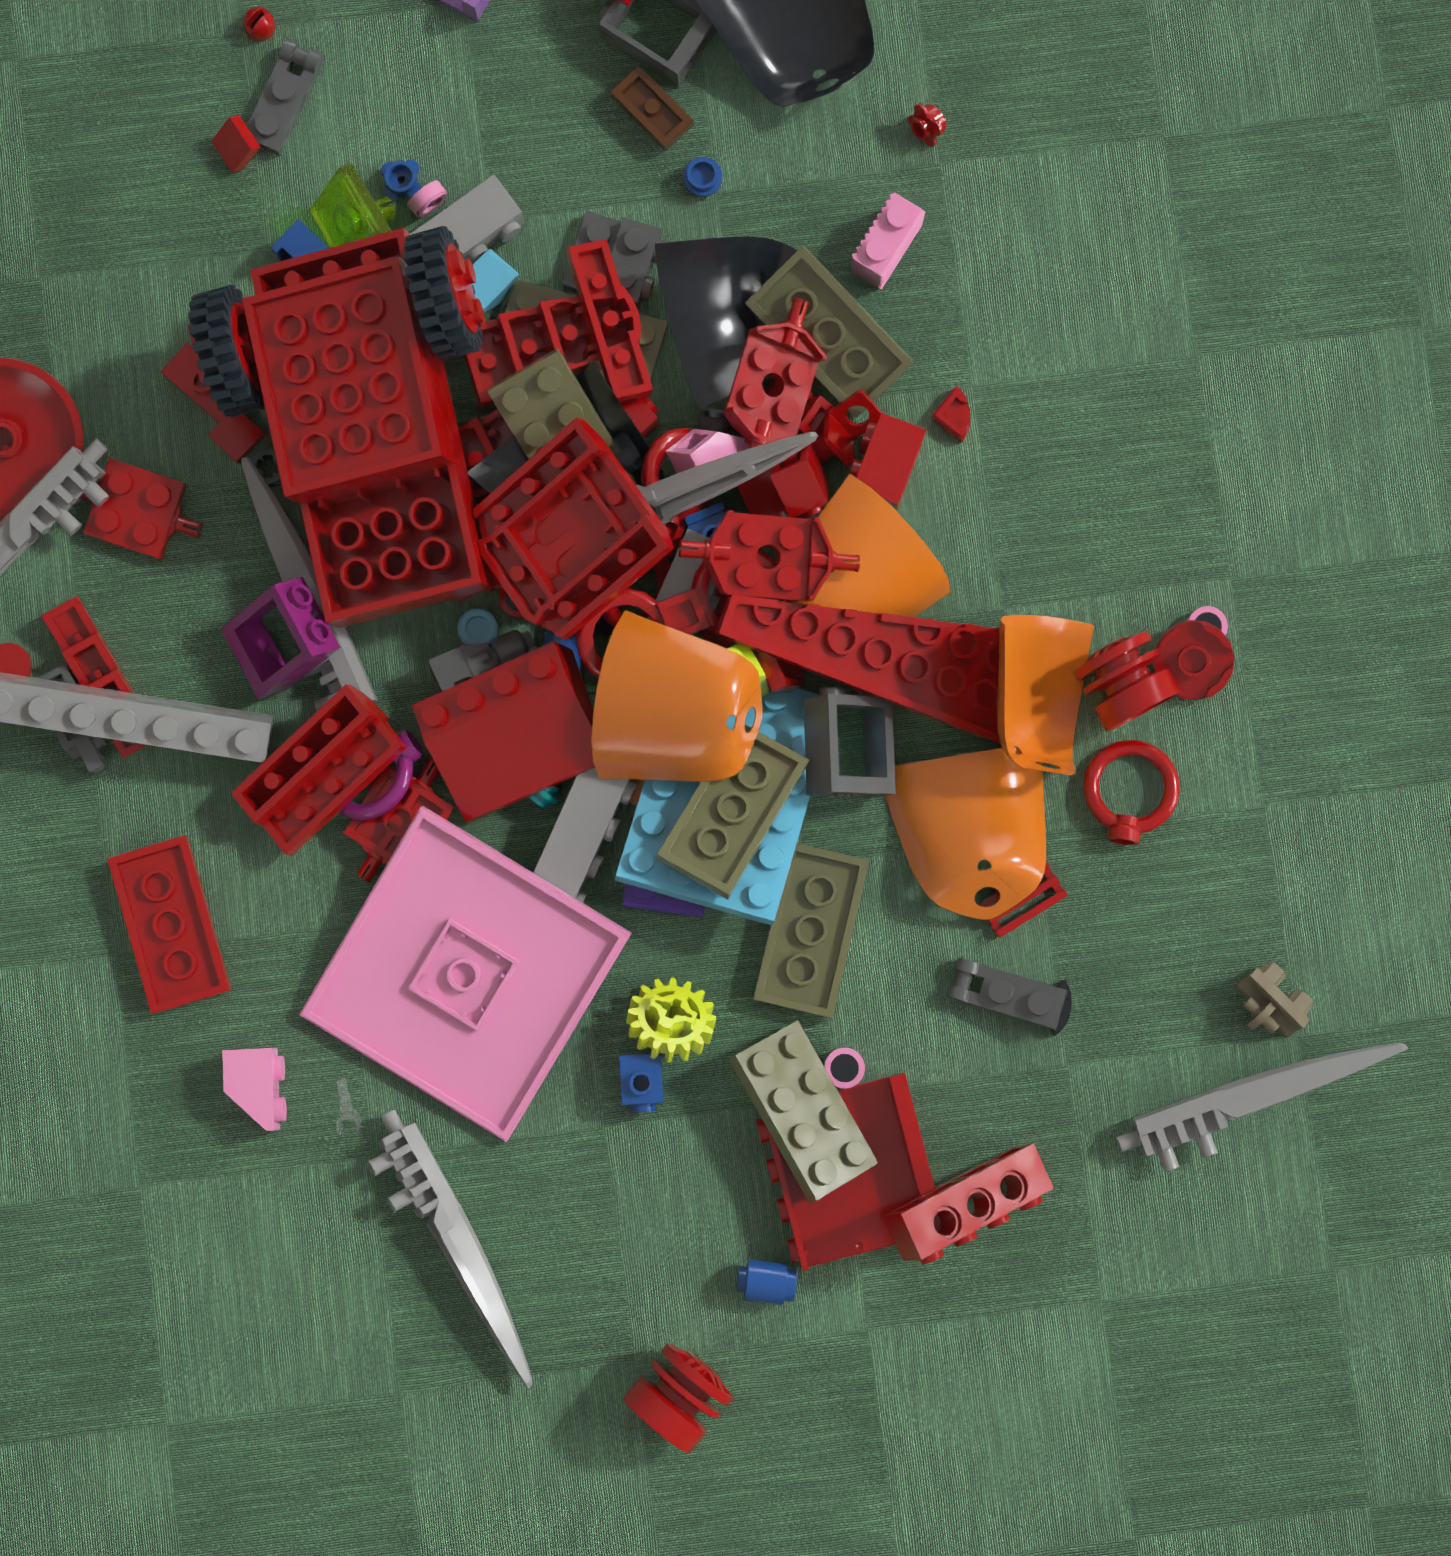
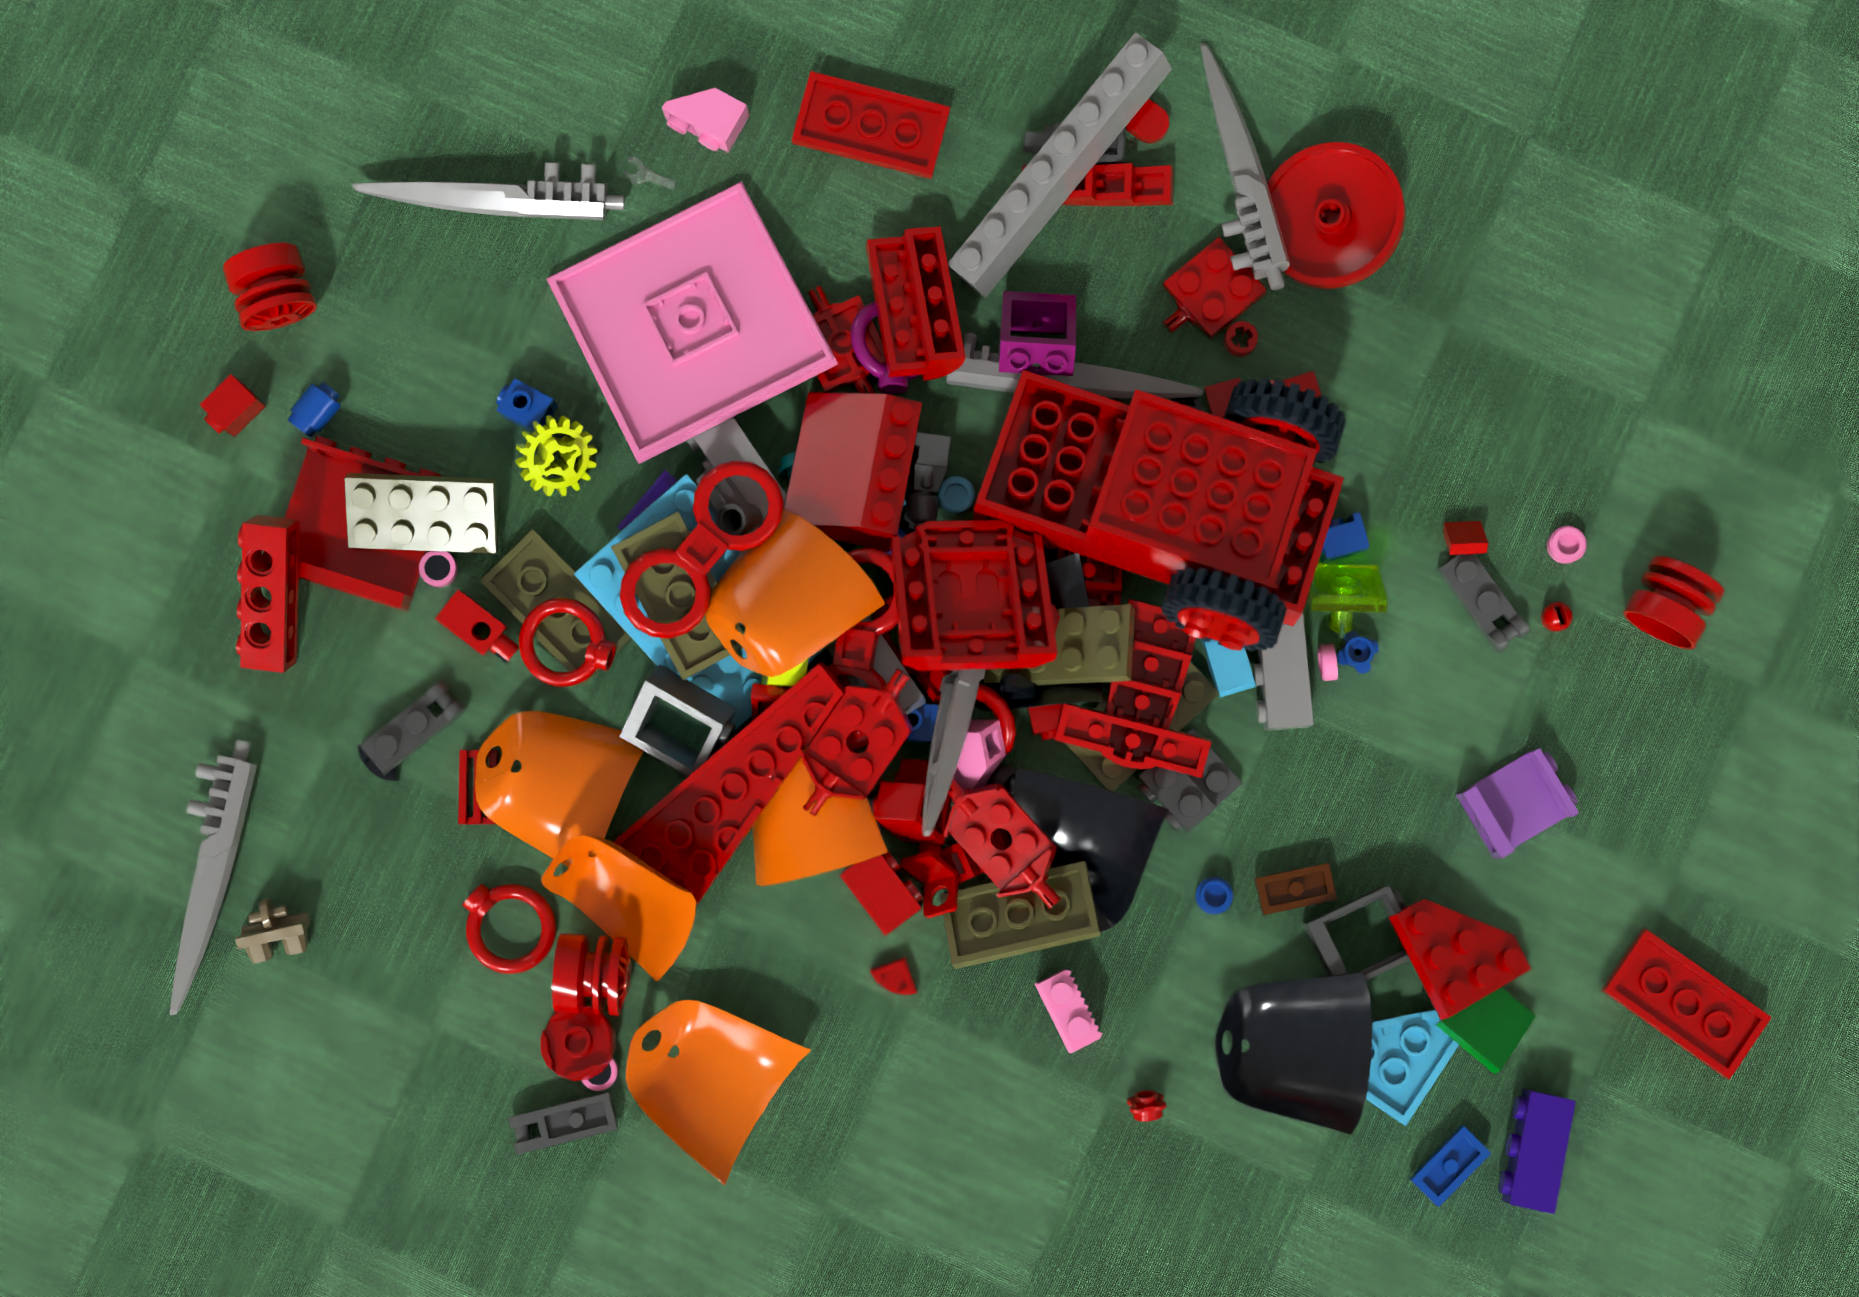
camera: 125 degrees right, 0 degrees up
none -> red brick [199,374,266,437]
none -> red torso [434,589,519,664]
none -> dark grey plate [507,1091,619,1155]
none -> red piece [519,598,617,687]
none -> red bar [619,460,784,639]
none -> orange piece [626,1000,811,1185]
none -> dark grey piece [695,467,763,536]
none -> red bush [1223,321,1258,357]
none -> bright pink tile [1547,526,1587,564]

